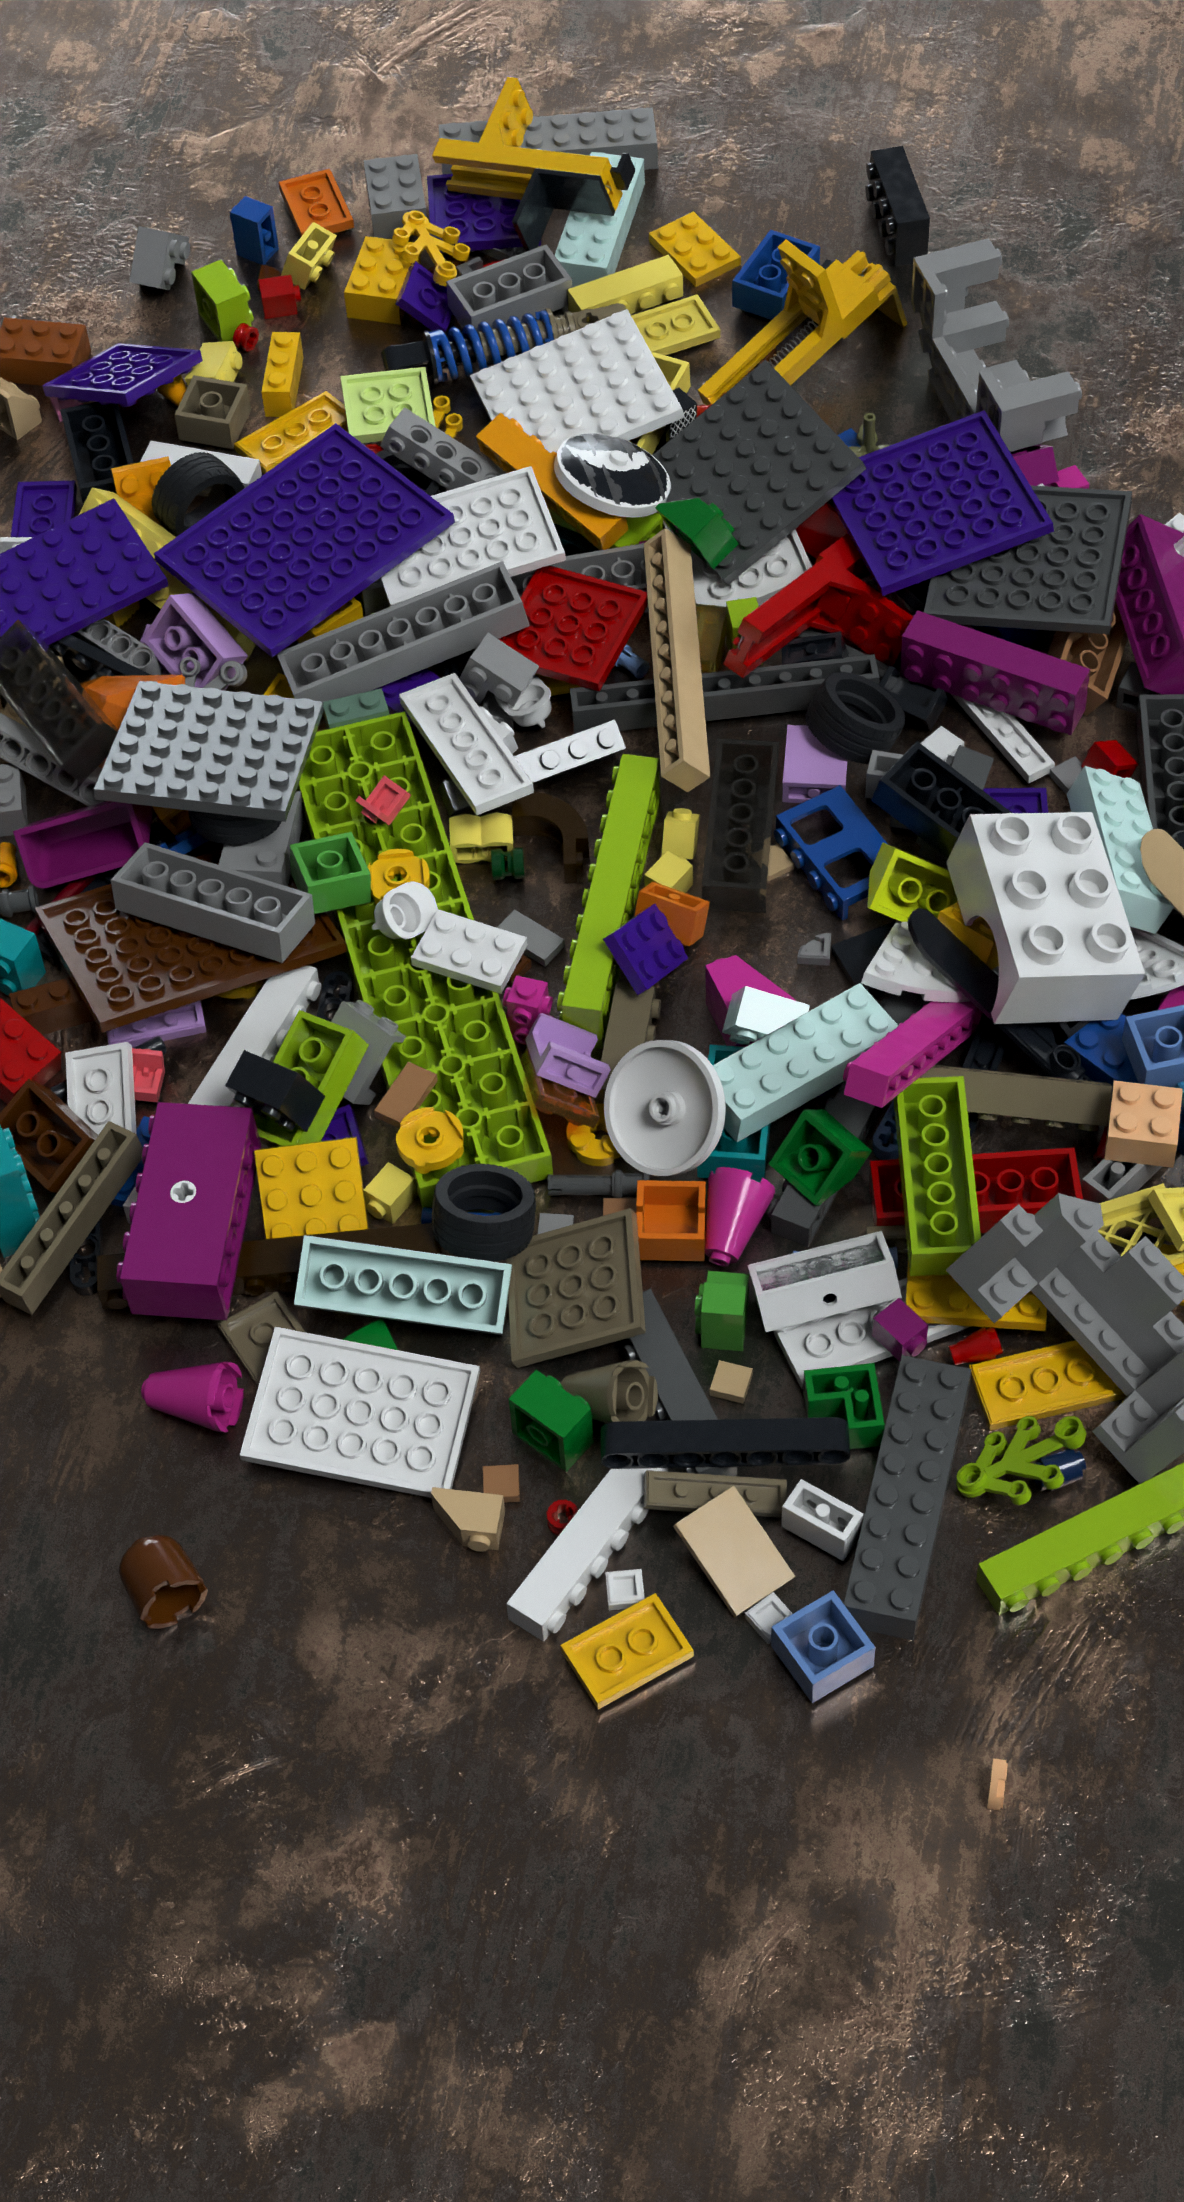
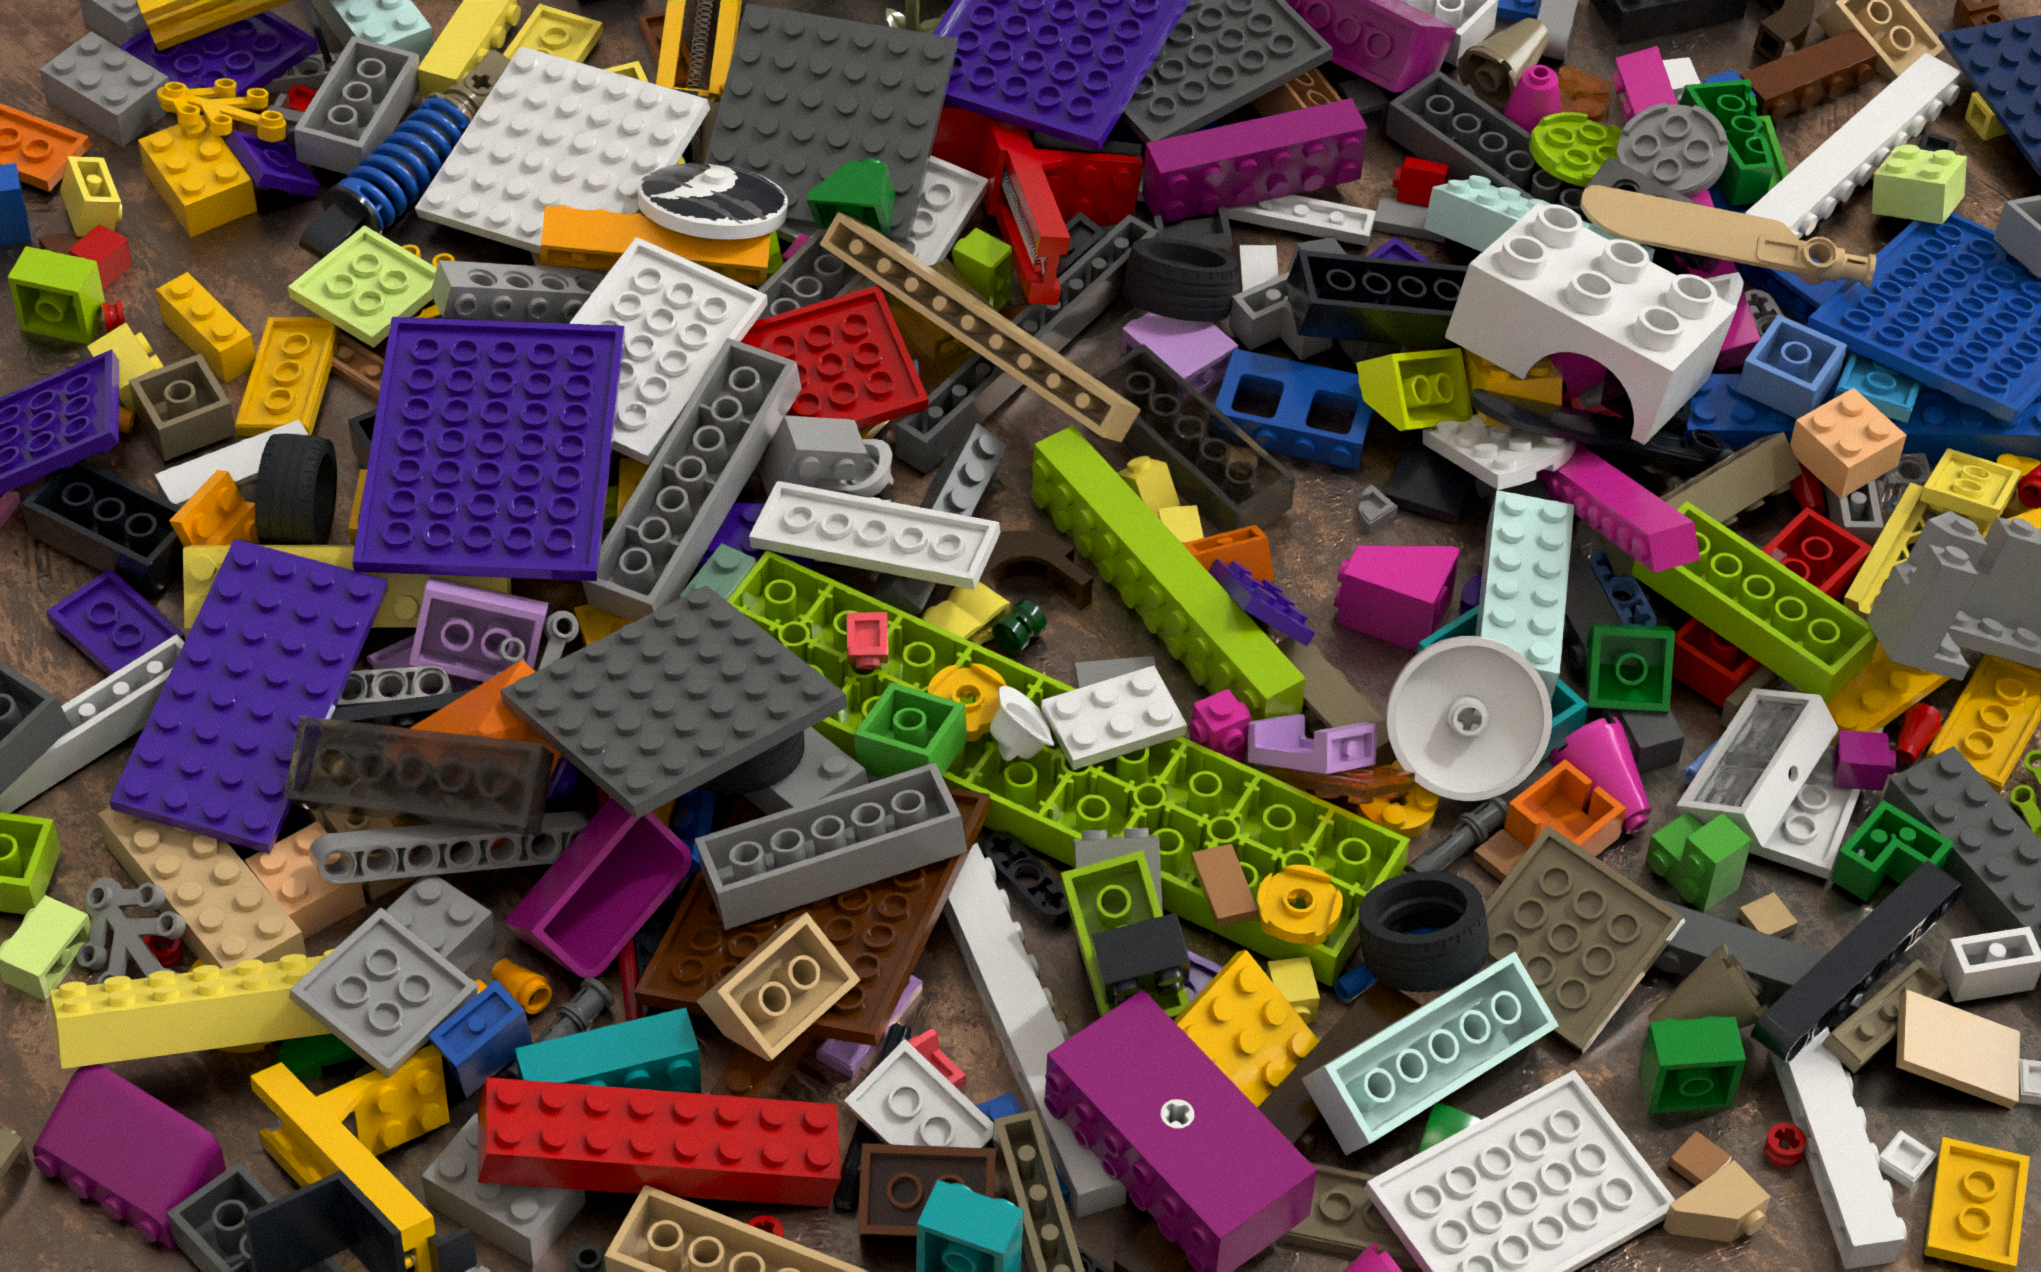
camera: 50 degrees left, 5 degrees down
light aqua slope [722,986,810,1045] -> none
none -> tan slope [697,912,860,1062]

